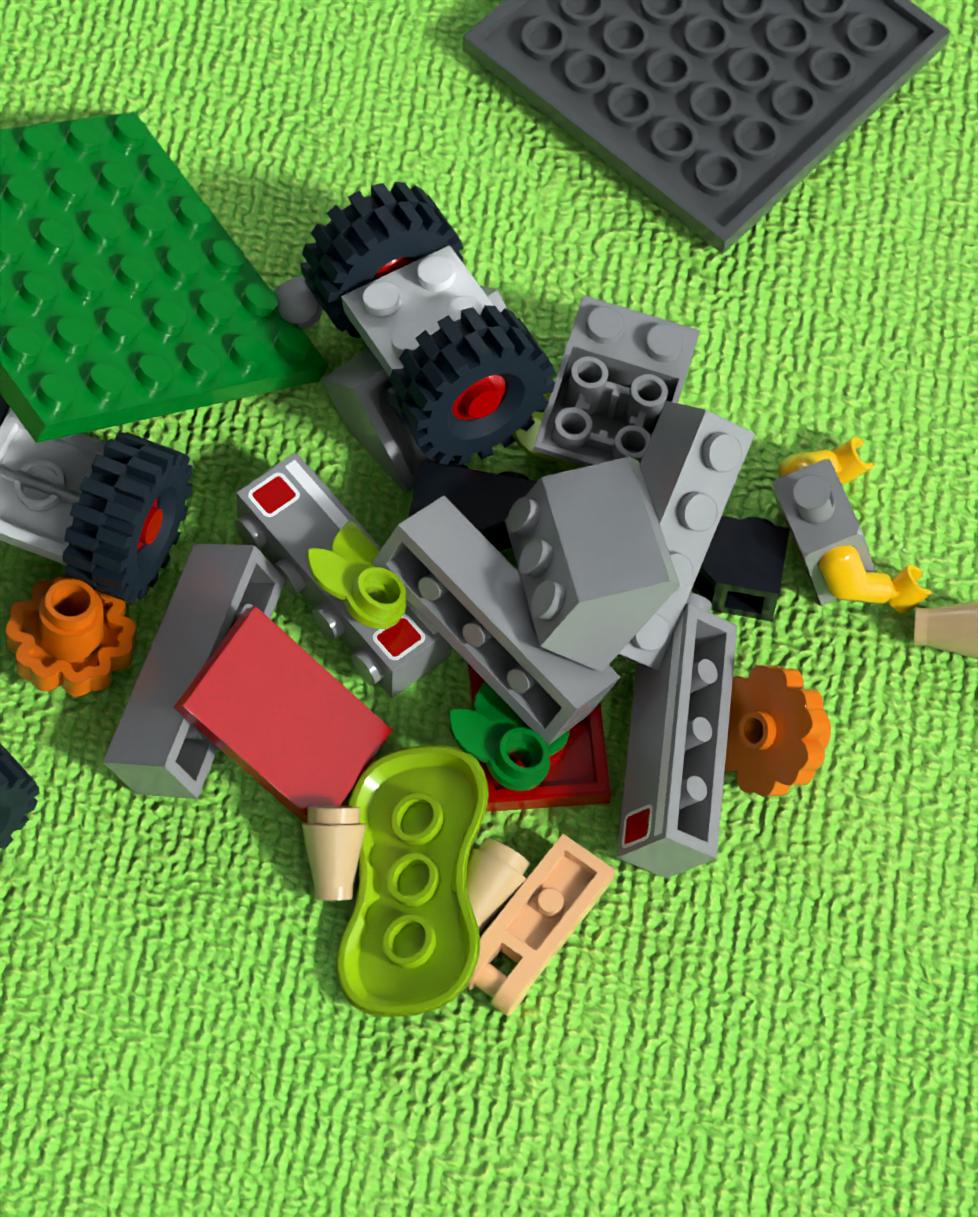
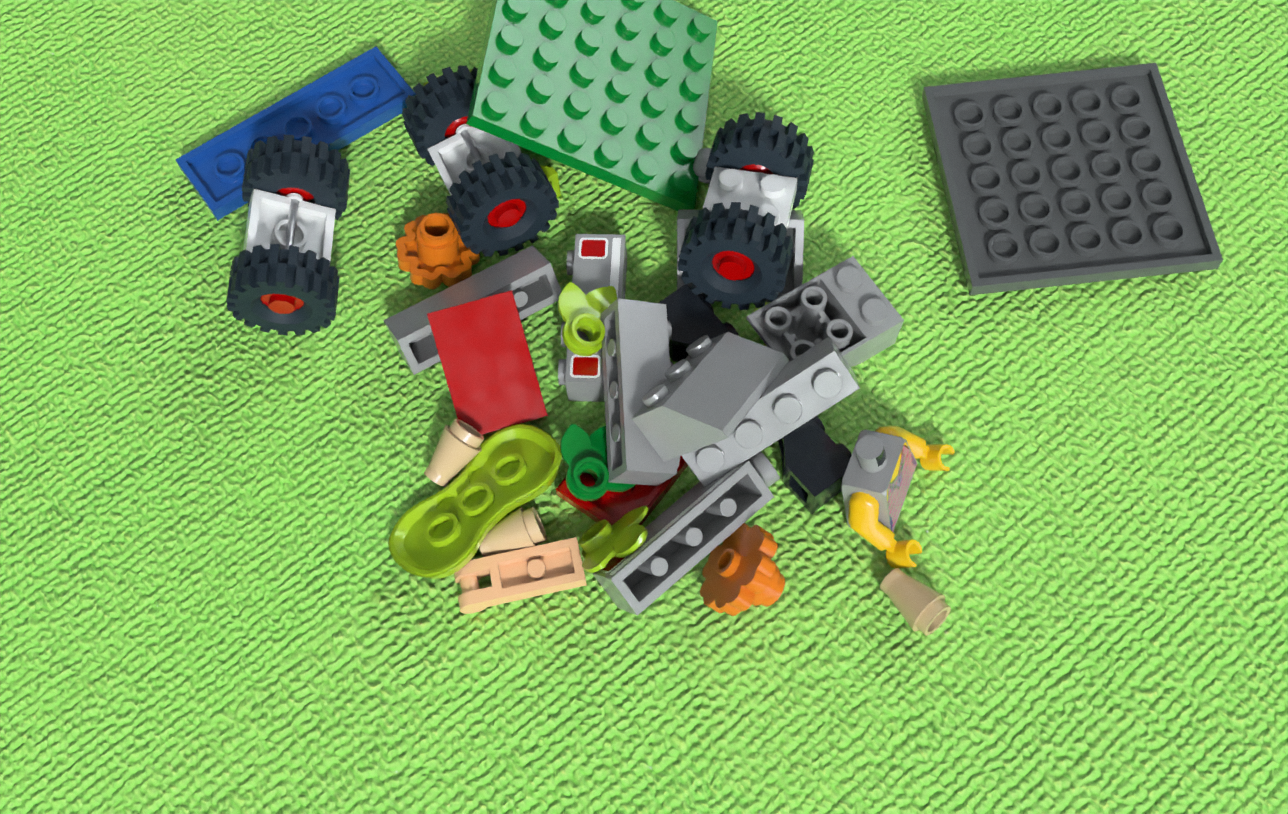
camera: 50 degrees right, 0 degrees up
none -> lime plate [578,506,648,573]

